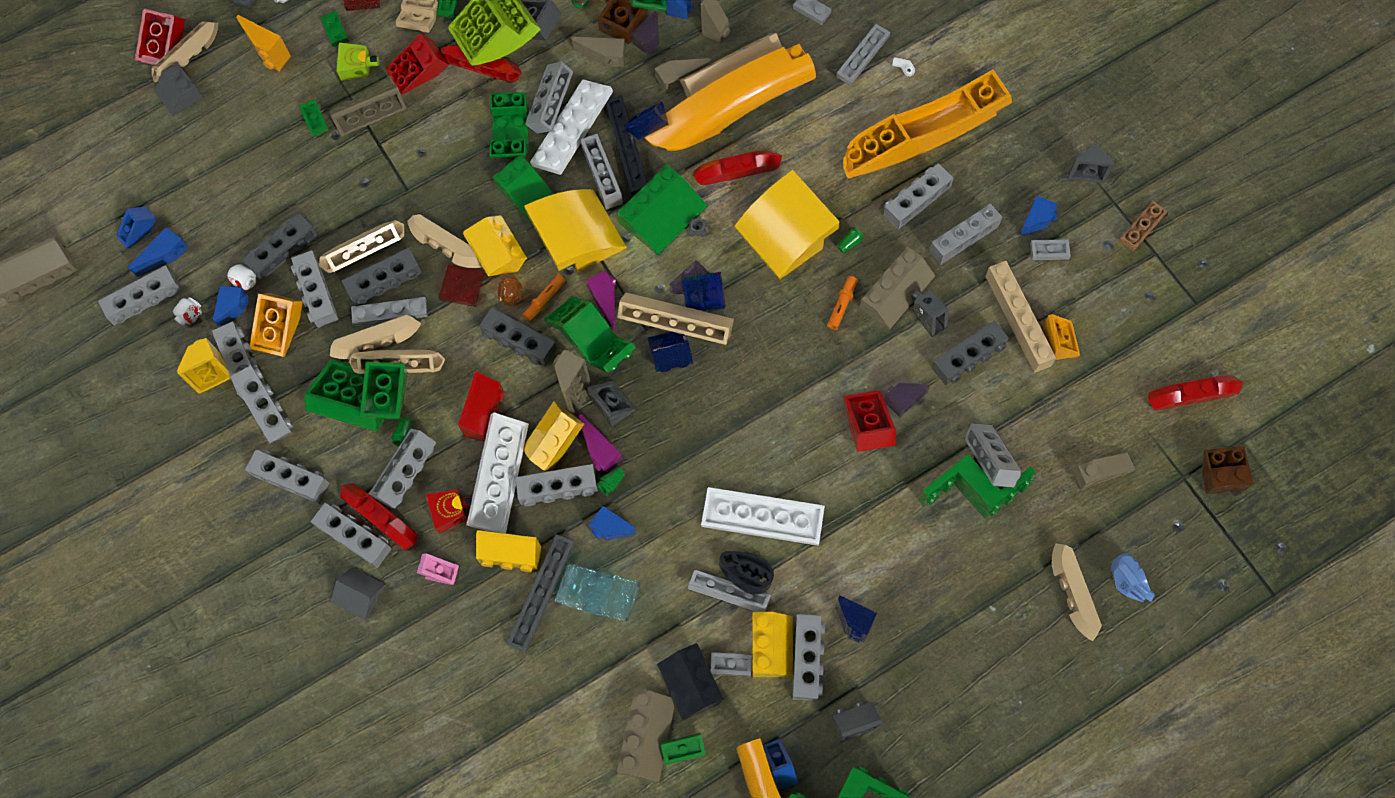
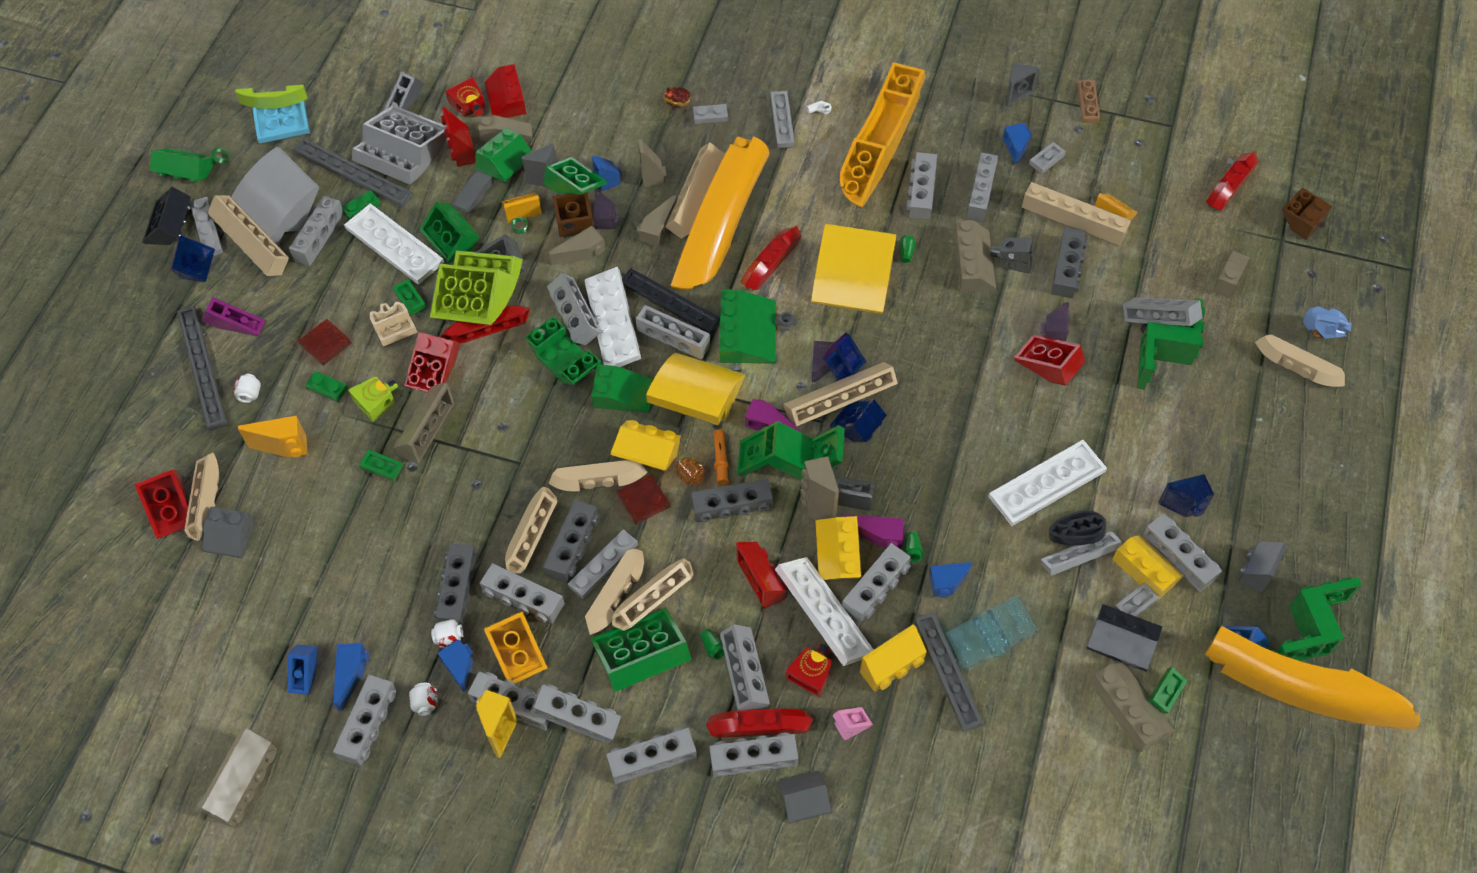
camera: 45 degrees left, 10 degrees down
green slope [360,362,408,419] -> none
clear blue slope [624,101,669,140] -> none
orange pin [827,276,858,330] -> none

